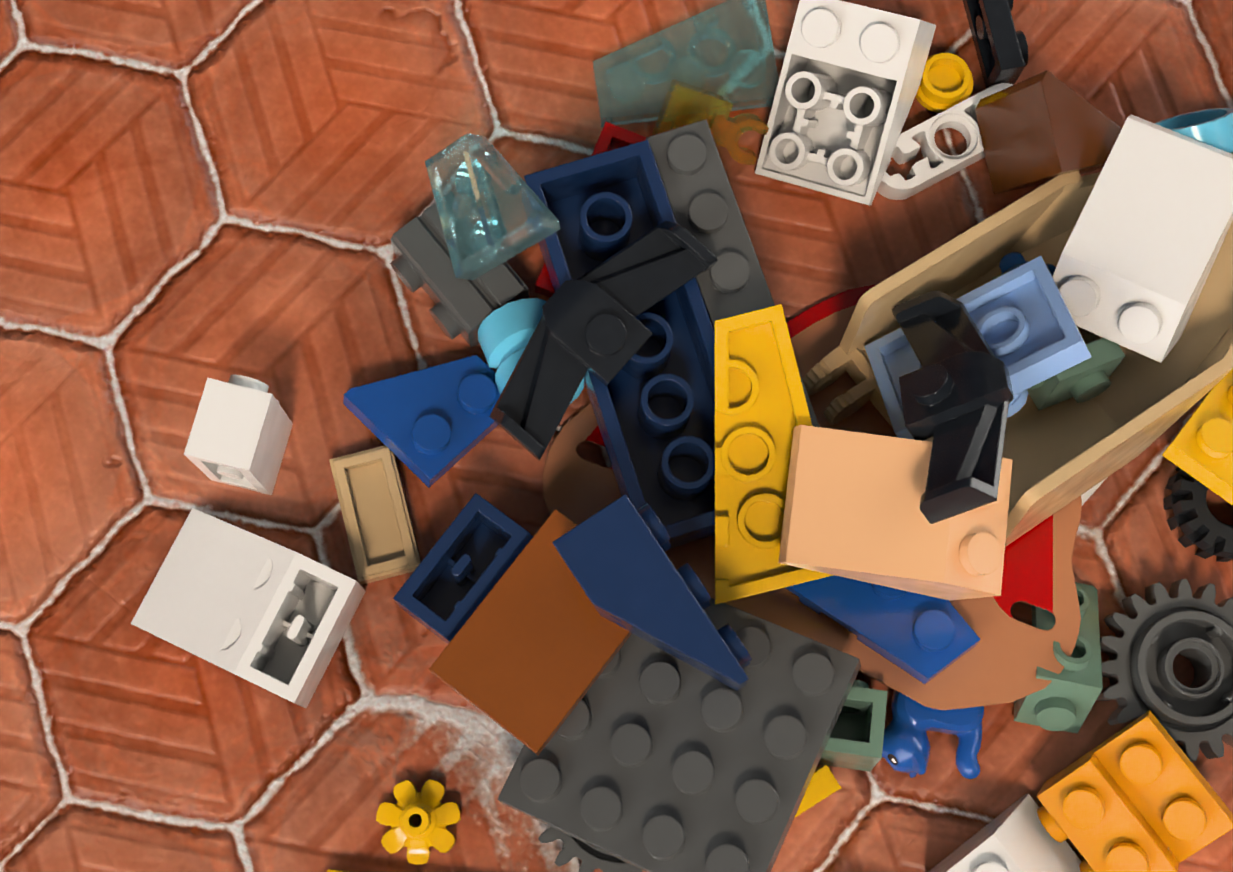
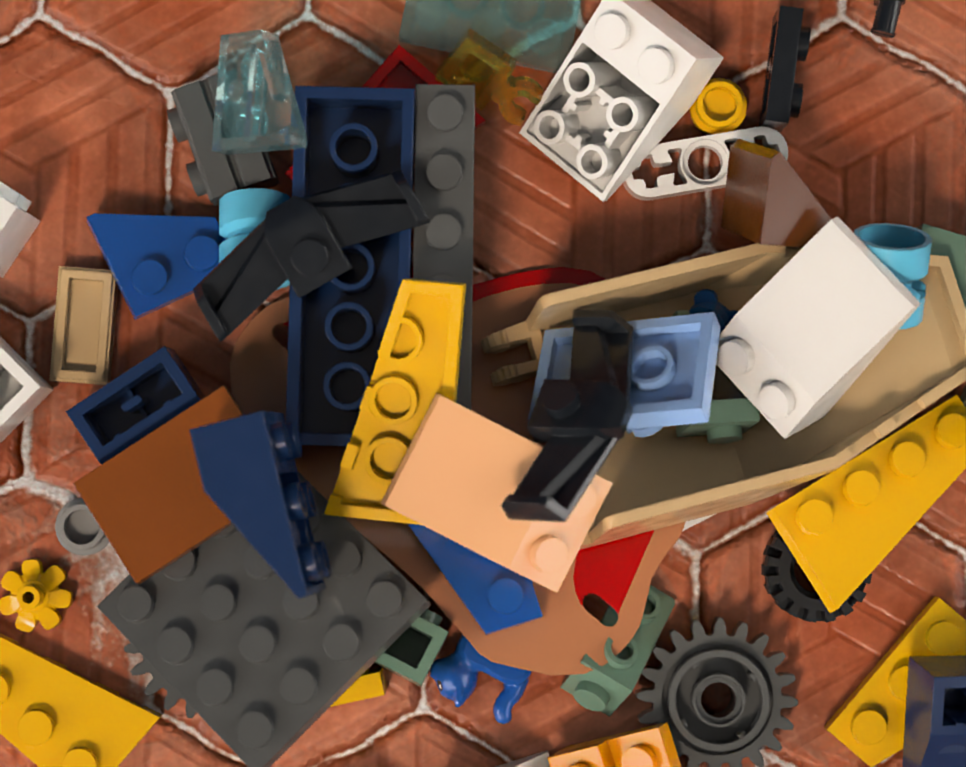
camera: 25 degrees right, 10 degrees up
none -> light grey plate [55,498,109,556]

